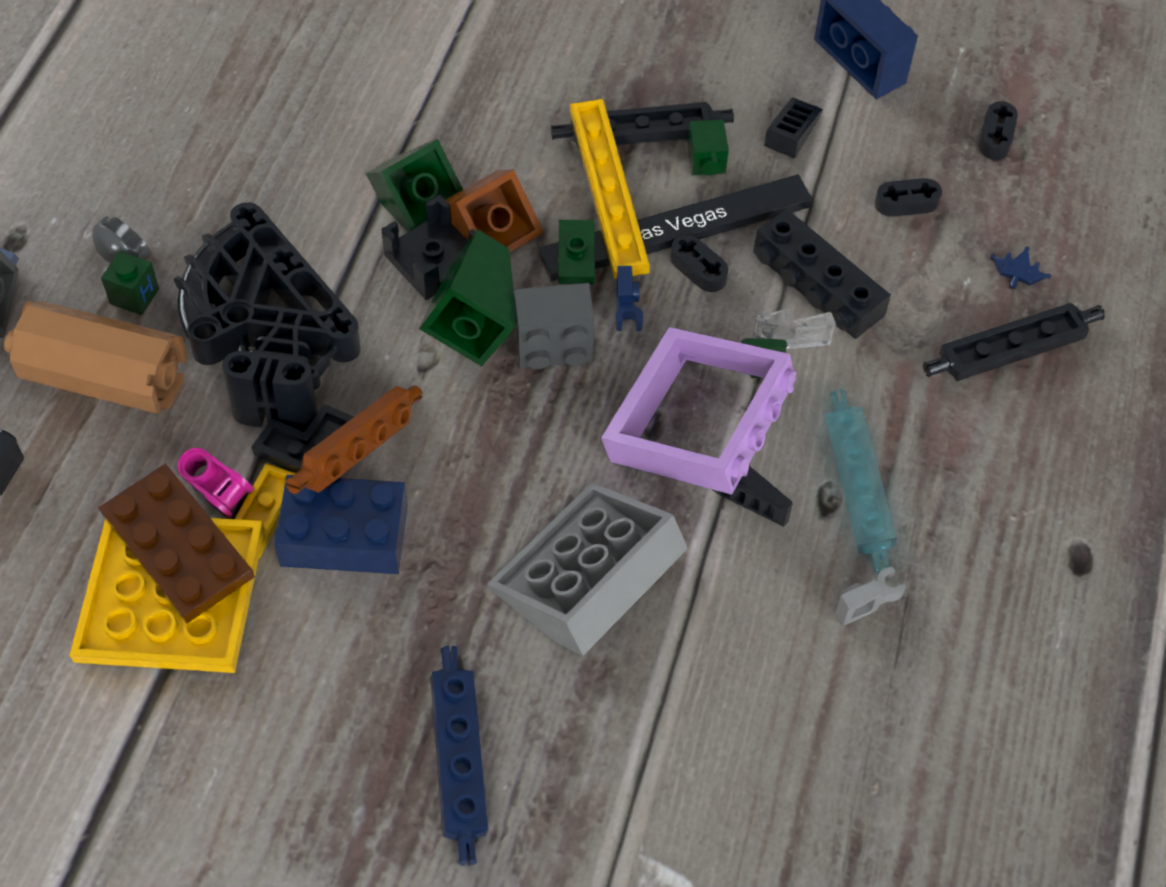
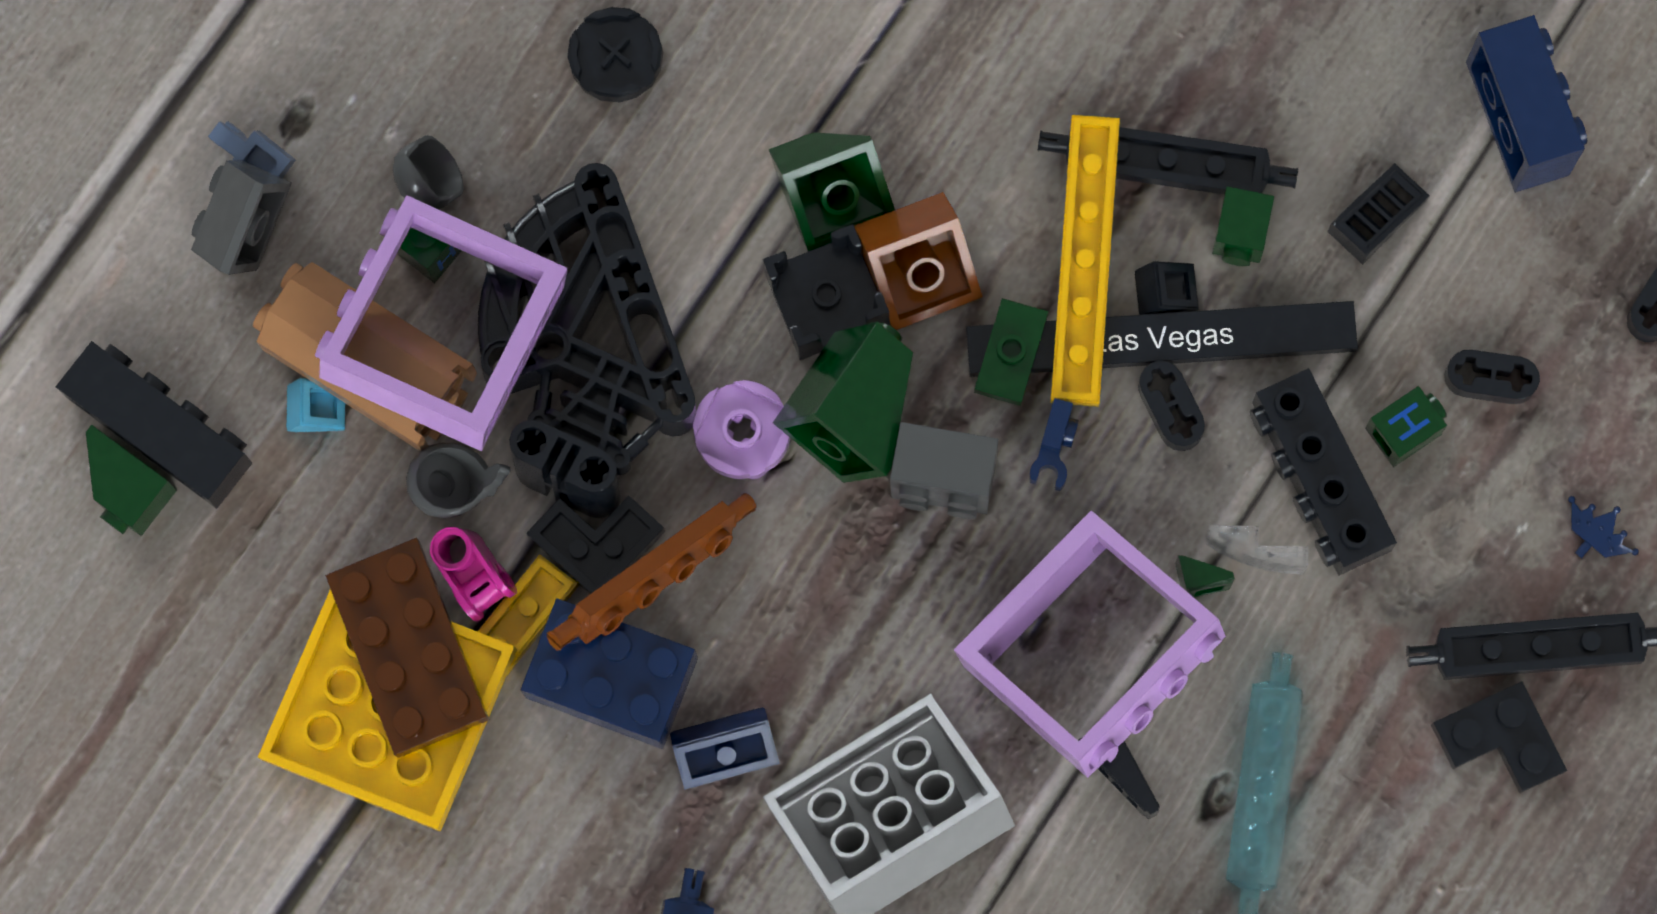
camera: 25 degrees right, 20 degrees up
none -> medium azure slope [287,378,345,432]
none -> lavender window [315,195,568,451]
none -> dark grey hat [406,443,511,519]
none -> black tile [567,7,663,103]
none -> dark blue slope [670,707,780,790]
none -> lavender plate [693,380,790,479]
none -> black slope [1135,261,1199,315]
none -> dark green brick [1365,386,1447,468]
none -> black plate [1431,681,1567,793]

